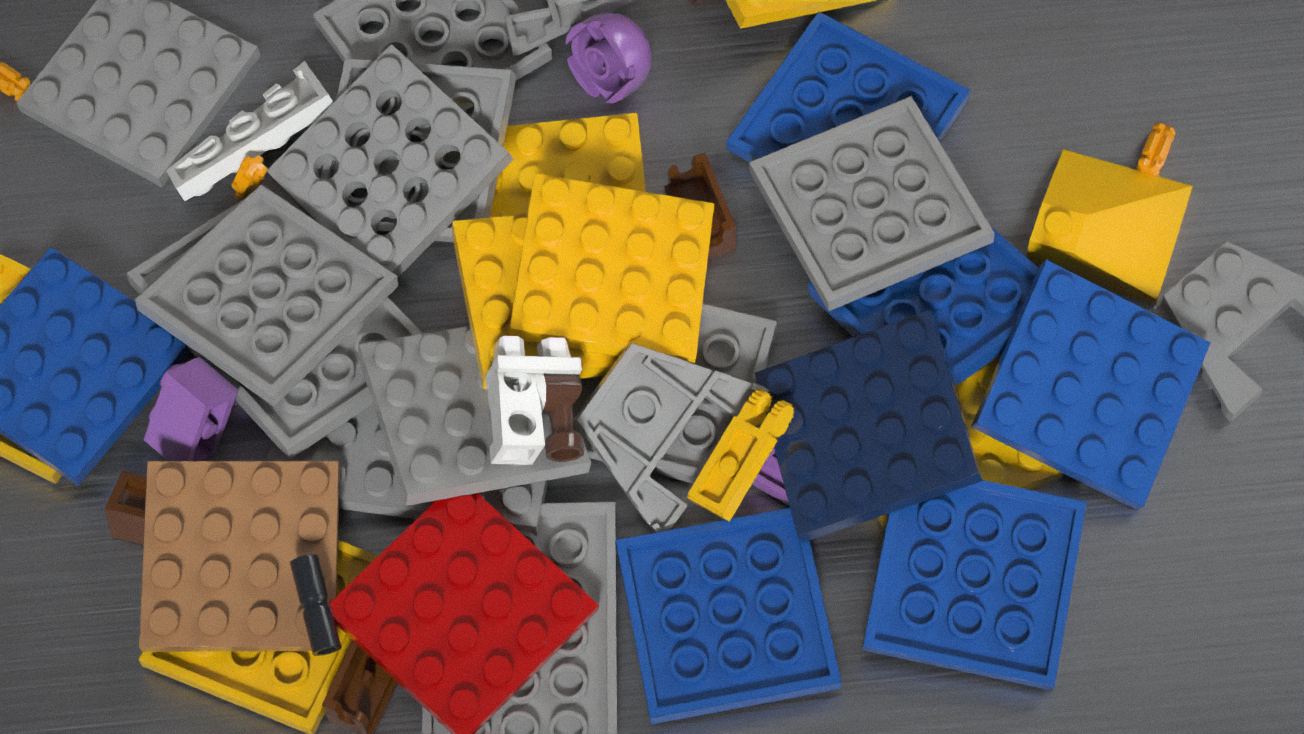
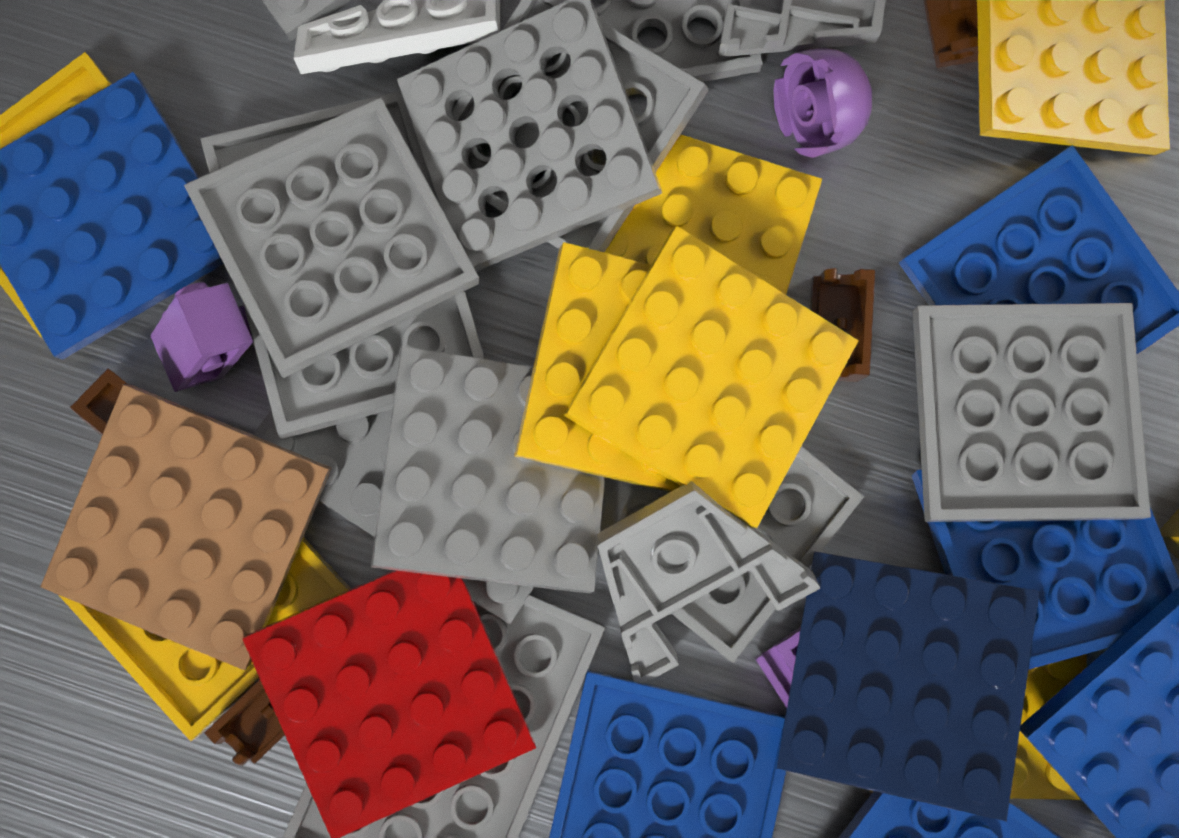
camera: 20 degrees right, 20 degrees up
light orange piece [231,155,268,200] -> none
black piece [290,554,341,656] -> none
white hips [486,336,584,465] -> none
yellow hinge [687,389,794,522] -> none

